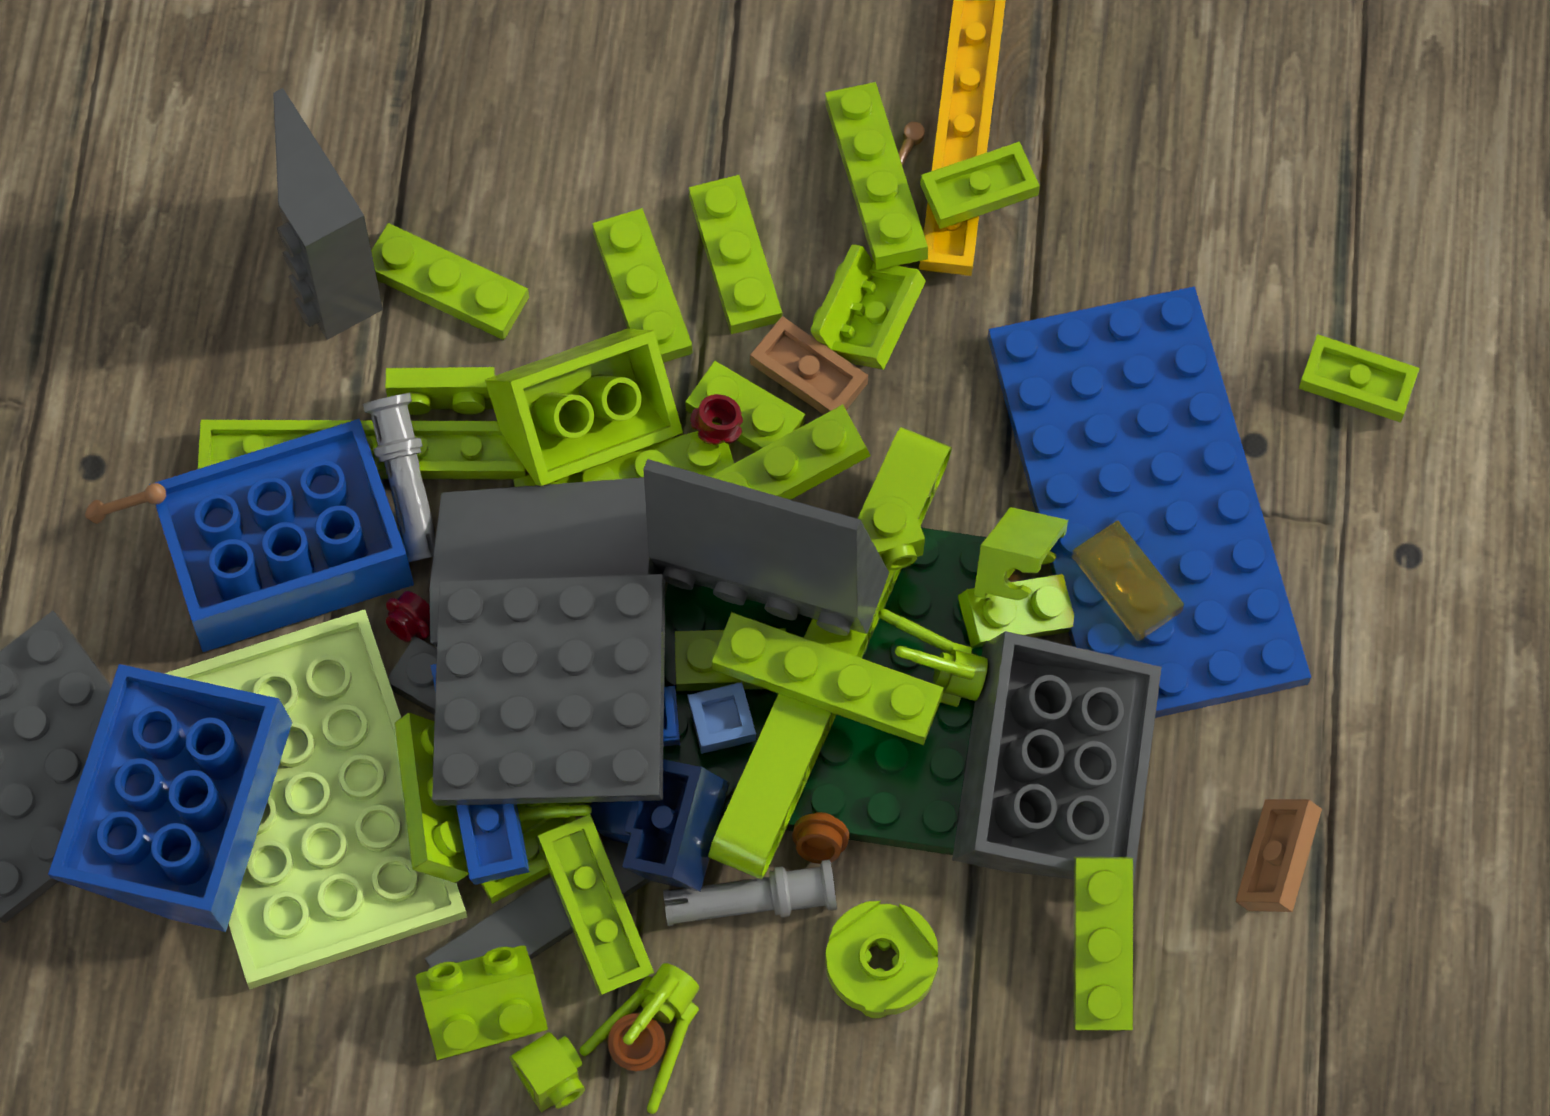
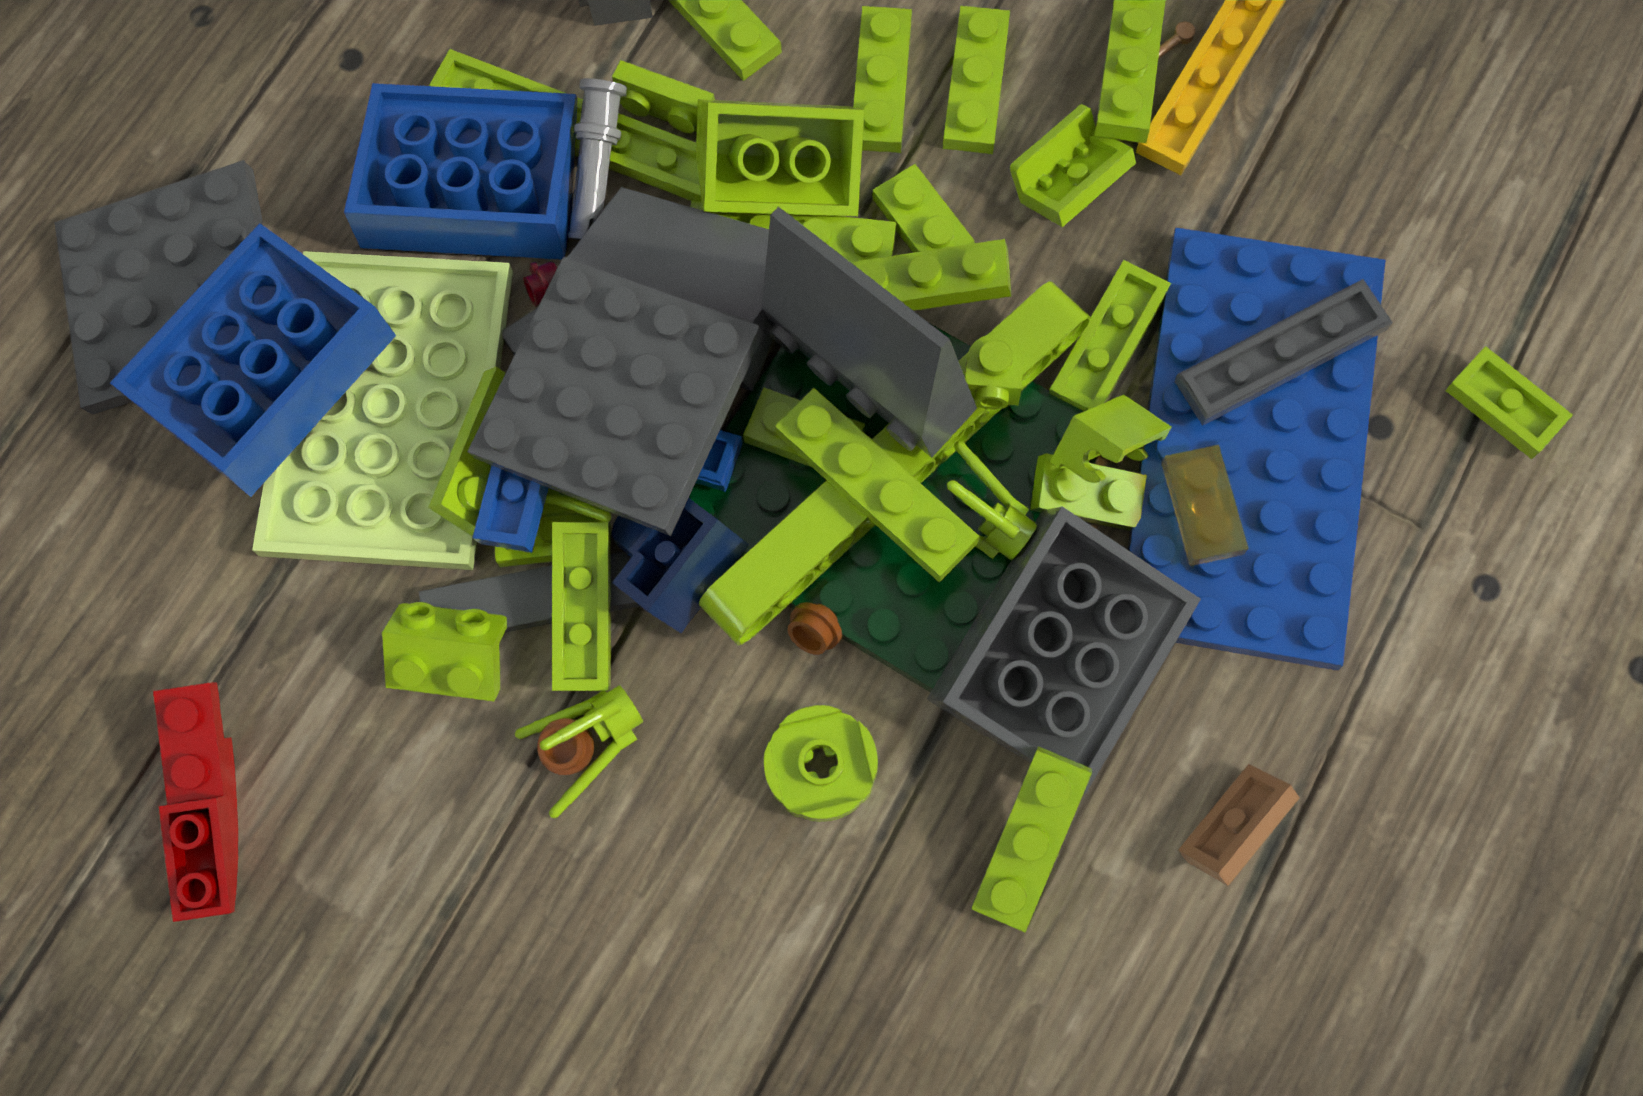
camera: 30 degrees right, 5 degrees up
medium nougat hinge [85,483,166,524] -> none
lime plate [509,1032,585,1113] -> none
light grey pin [663,860,837,926] -> none
medium blue plate [688,682,756,754] -> none
dark red plate [690,394,743,445] -> none
medium nougat plate [750,316,868,415] -> none
lime plate [920,141,1040,229] -> none
none -> lime plate [1049,260,1171,411]
none -> dark grey tile [1175,279,1393,426]

